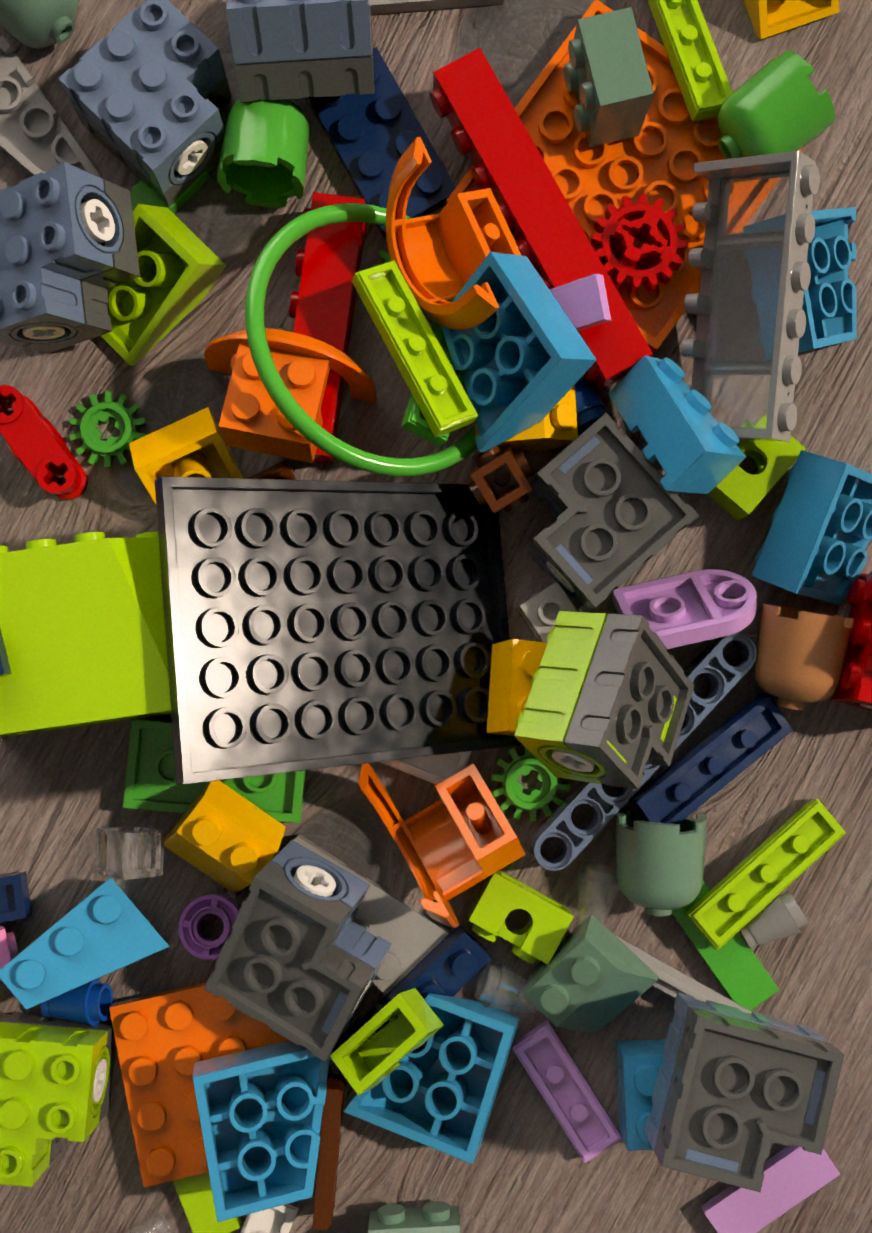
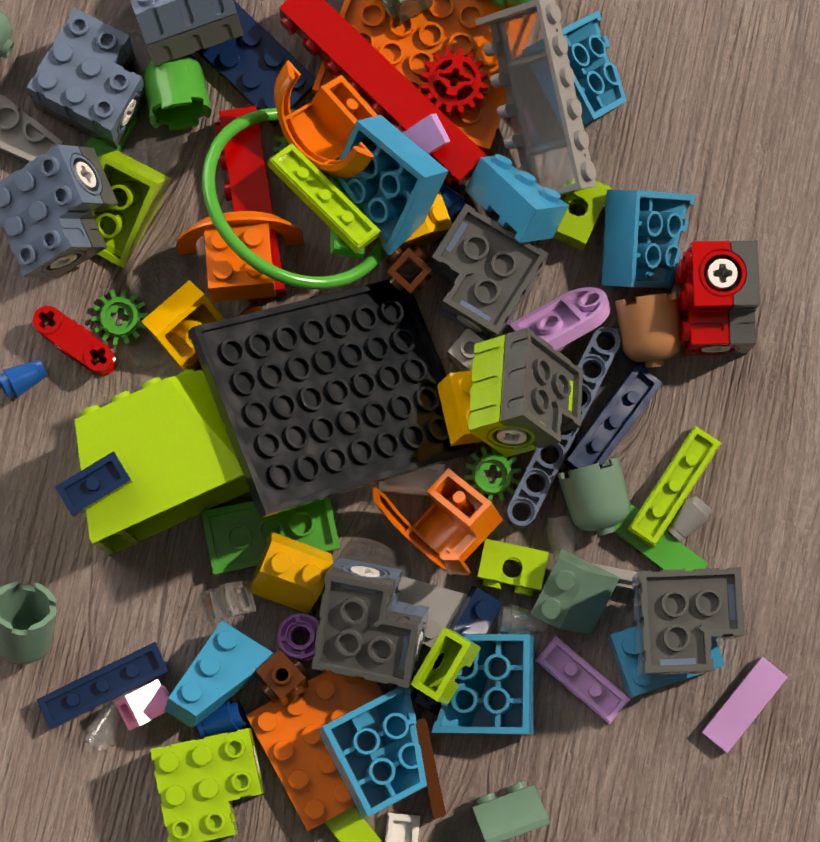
camera: 20 degrees left, 5 degrees down
none -> reddish brown brick [255,649,309,707]

